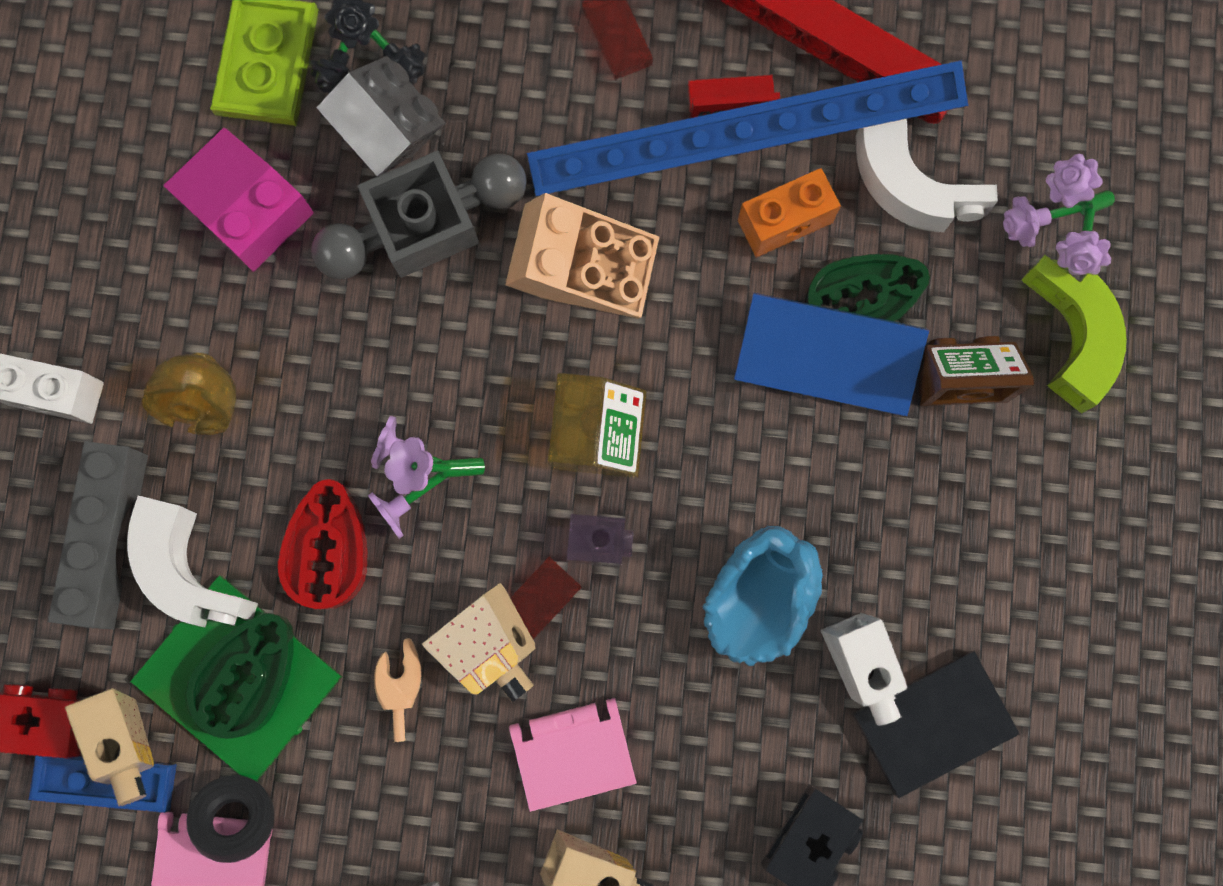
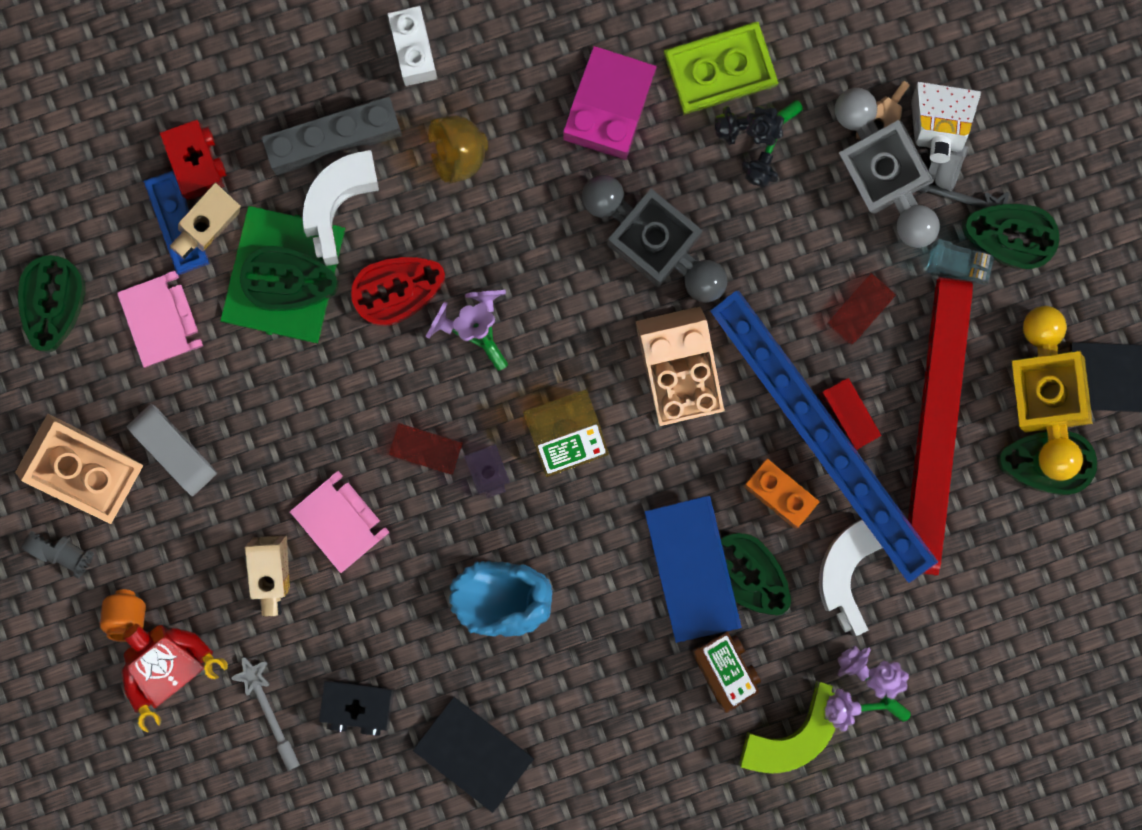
camera: 60 degrees right, 5 degrees up
black tyre [186,775,274,863] -> none
flat silver brick [316,56,445,177] -> none
light nougat hand [374,638,421,742] -> none
tan torso [422,583,535,702] -> none
white torso [820,613,907,725] -> none

